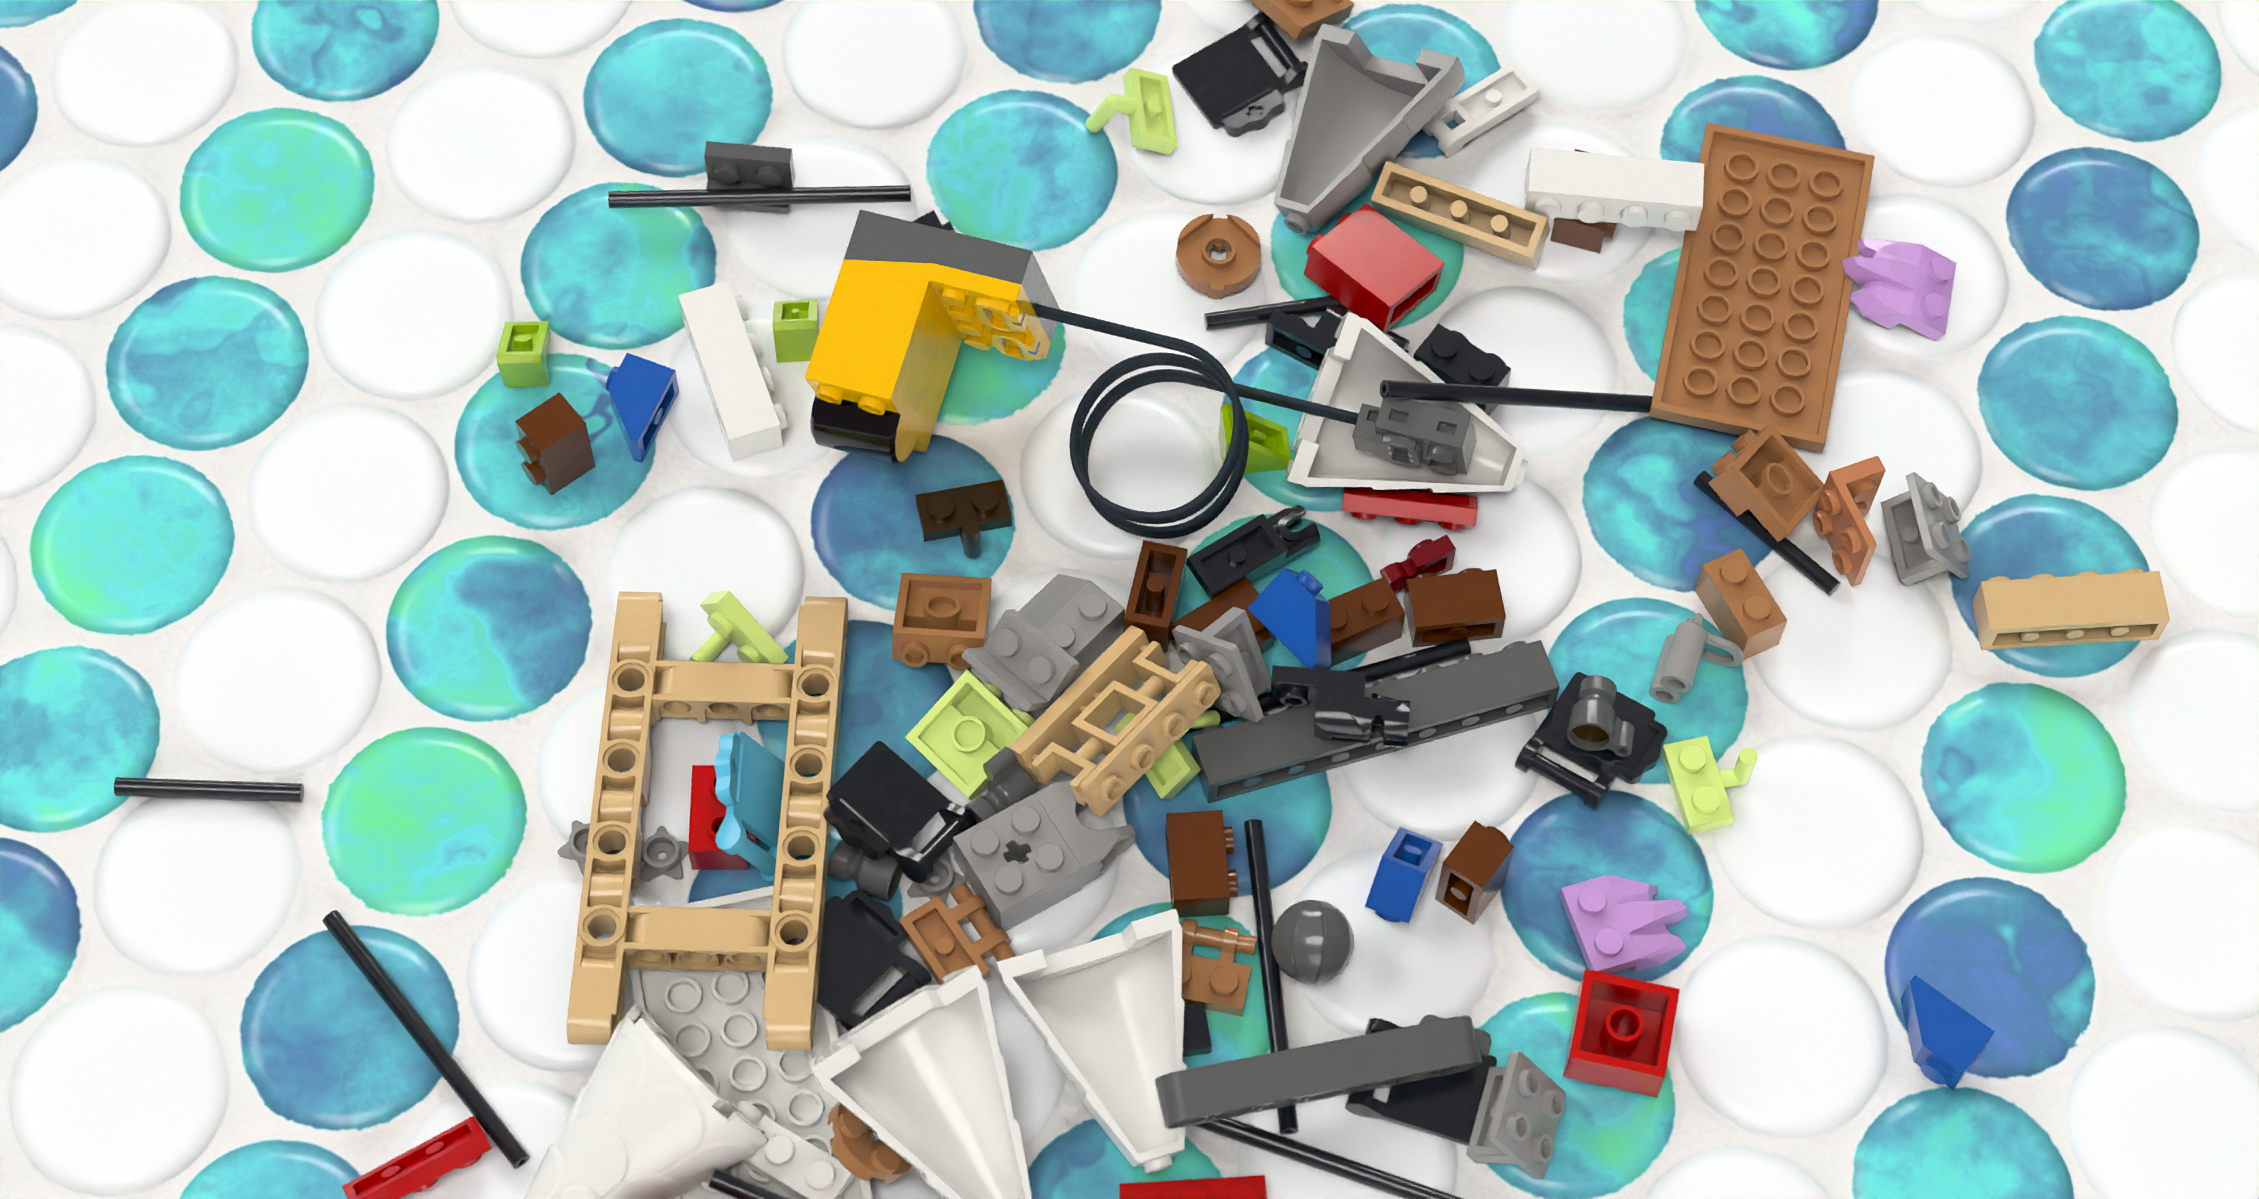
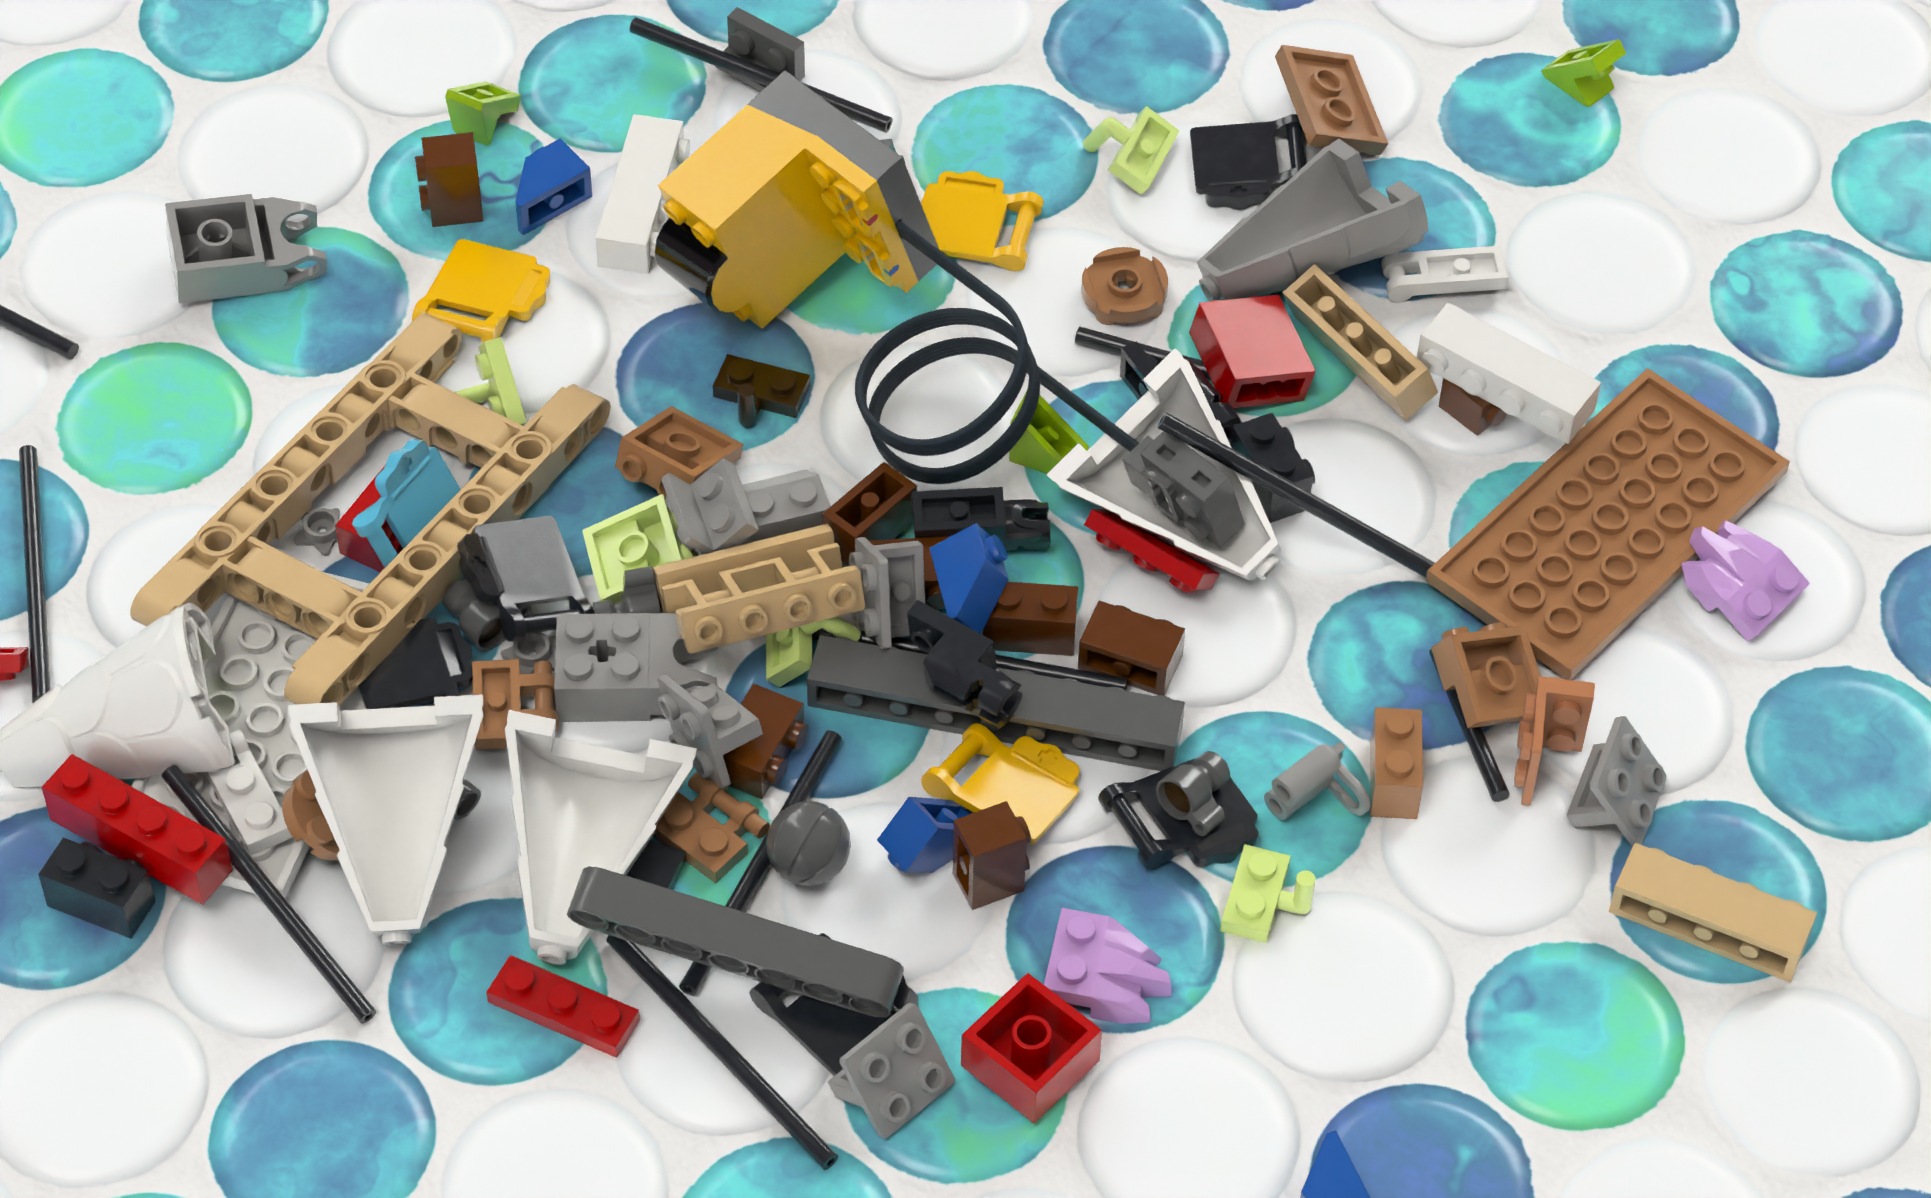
camera: 30 degrees right, 10 degrees down
dark red plate [1380,535,1456,594] -> none
none -> light grey brick [165,194,327,303]
none -> yellow piece [412,239,550,343]
none -> light grey bracket [657,674,763,789]
none -> yellow piece [921,171,1044,271]
none -> yellow piece [921,723,1080,845]

